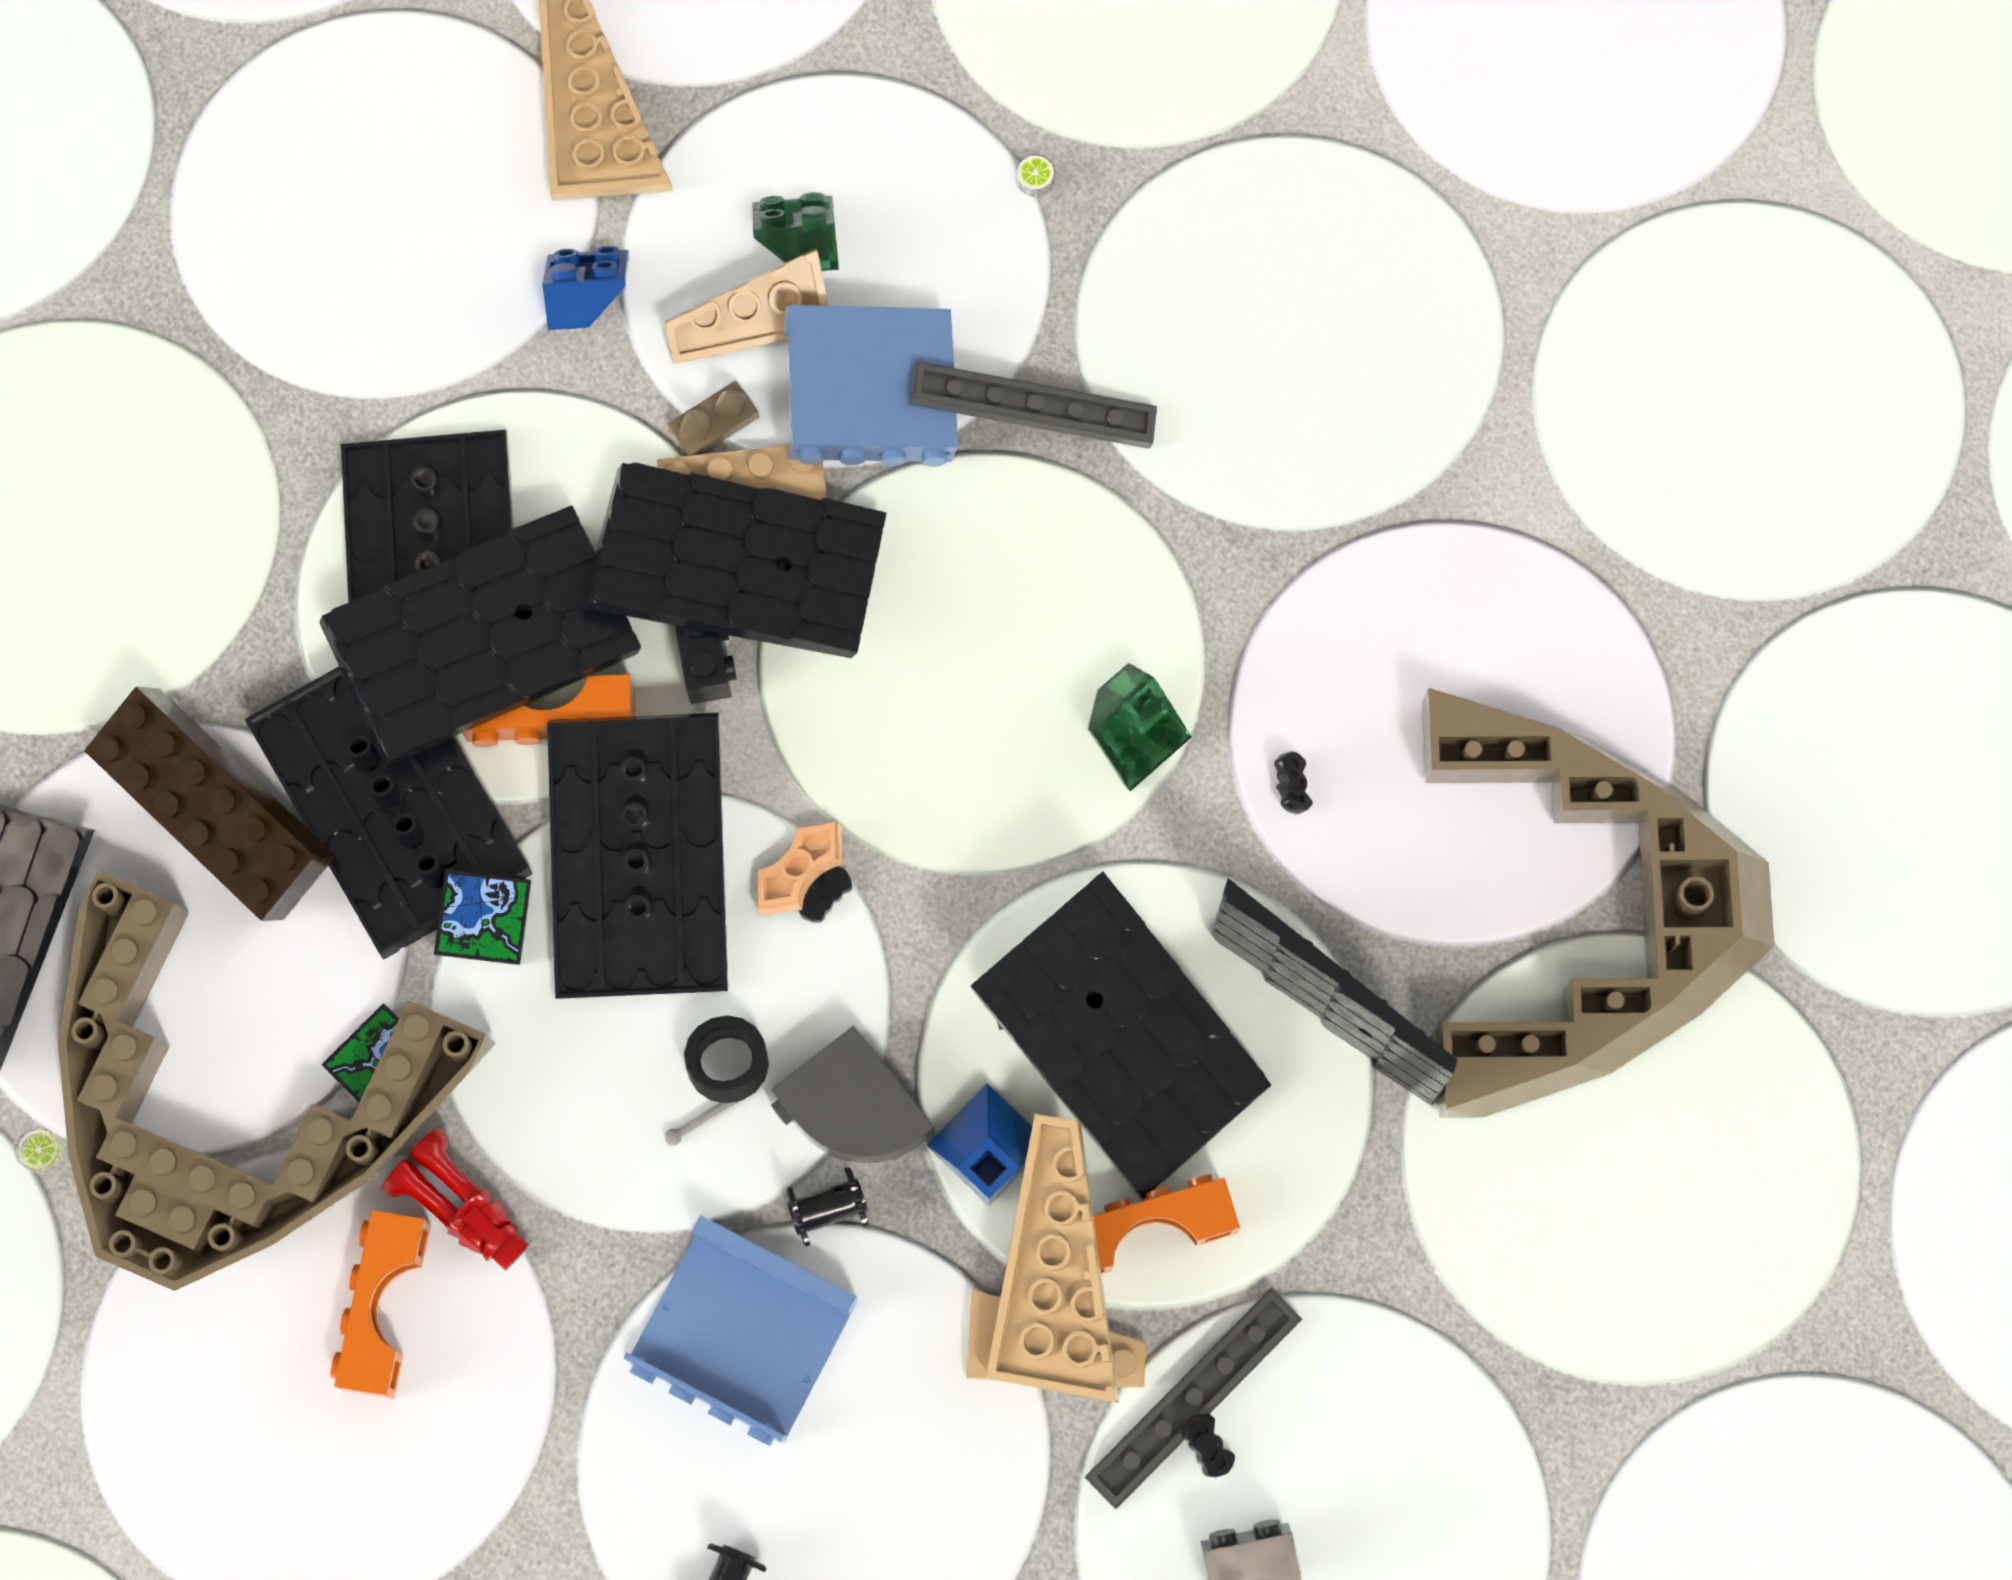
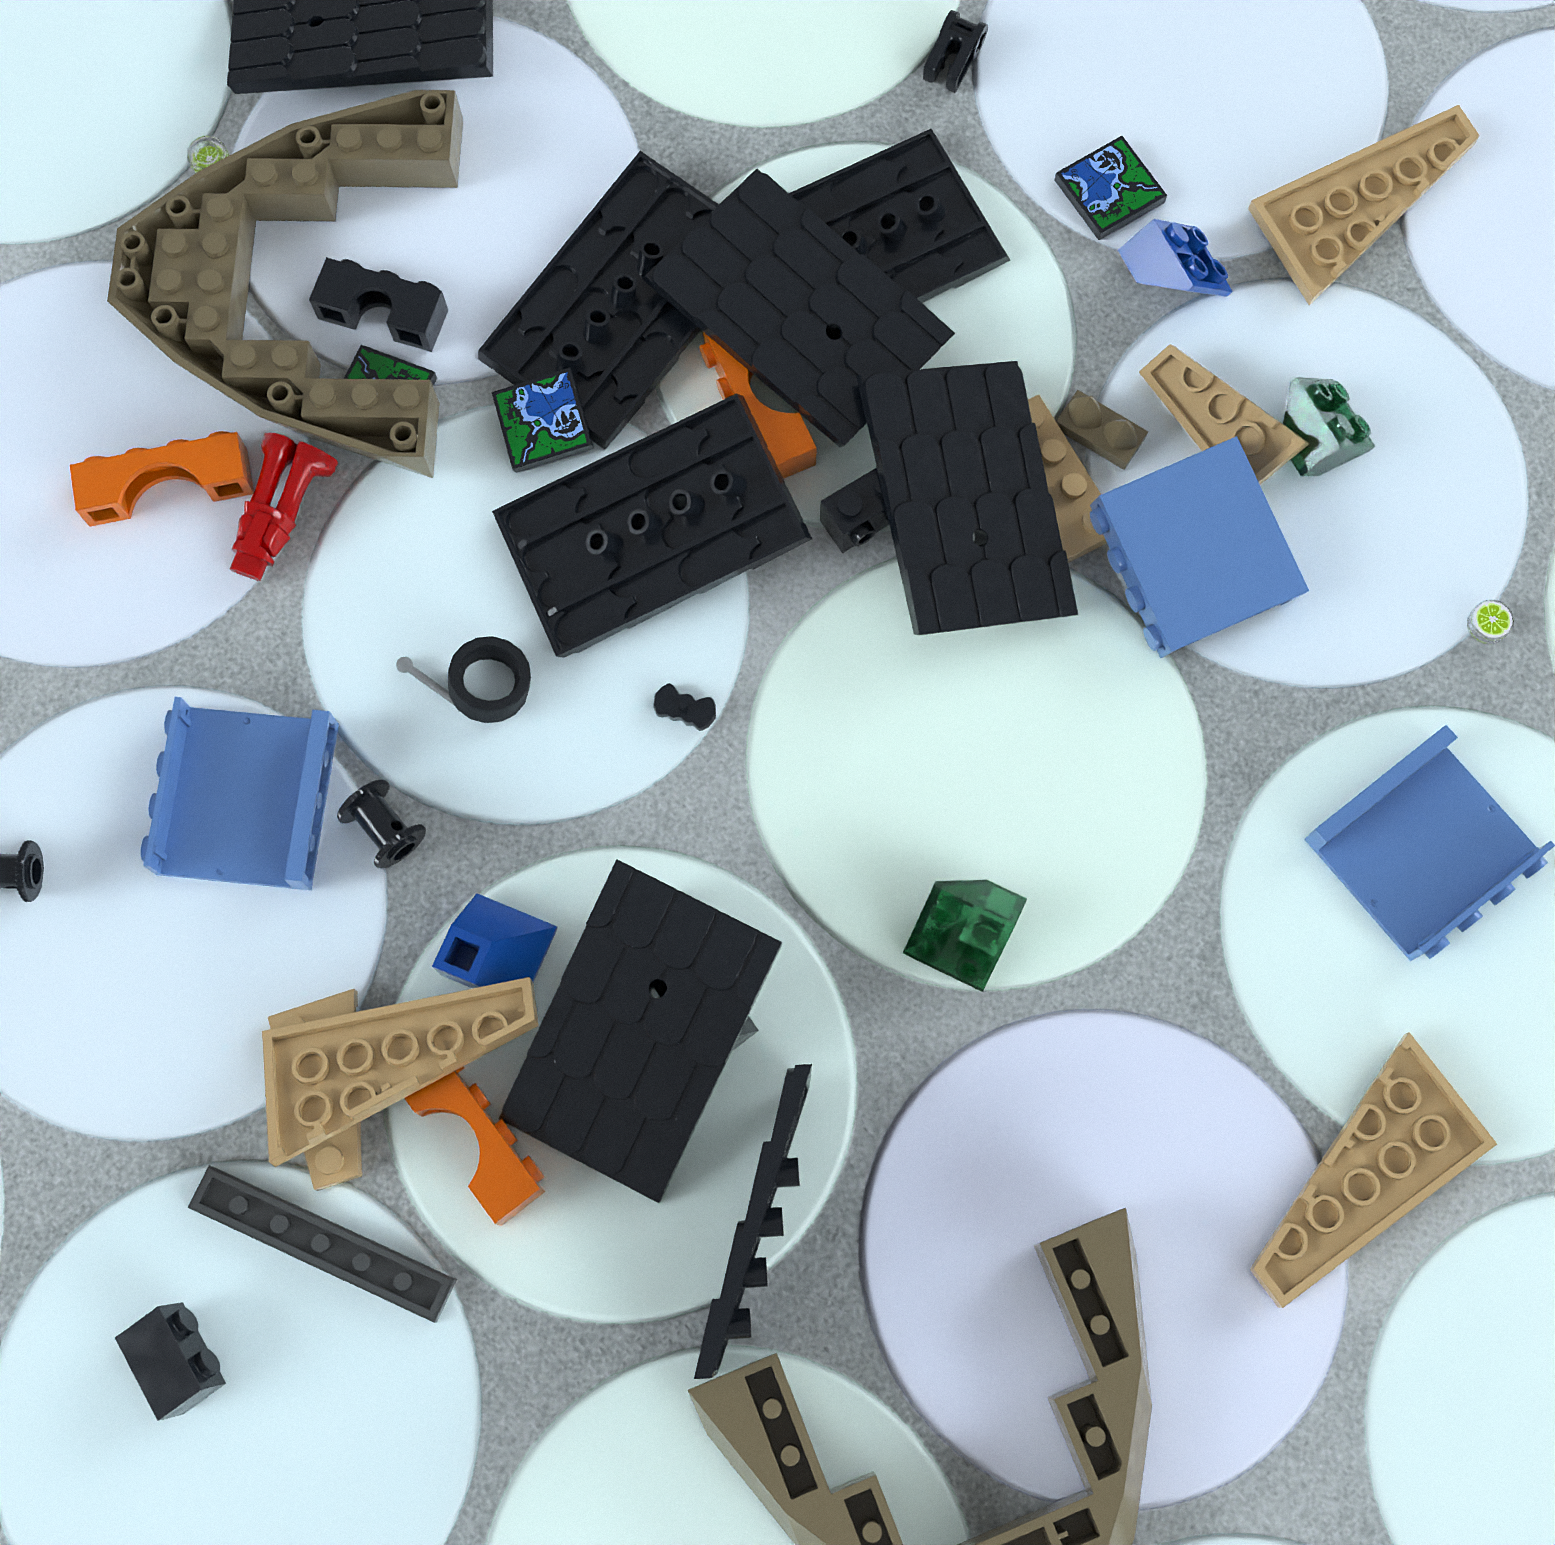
camera: 70 degrees right, 0 degrees up
dark brown brick [84,686,336,921] -> none
light nougat tile [757,821,843,916] -> none
dark grey brick [770,1025,935,1163] -> none
dark grey tile [909,361,1157,449] -> none
black piece [1181,1413,1235,1478] -> none
black piece [1274,751,1313,815] -> none
none -> black arch [309,257,448,352]
none -> black piece [923,10,988,93]
none -> tile [1054,136,1167,240]
none -> tan wing [1250,1032,1497,1308]
none -> medium blue panel [1304,725,1555,961]

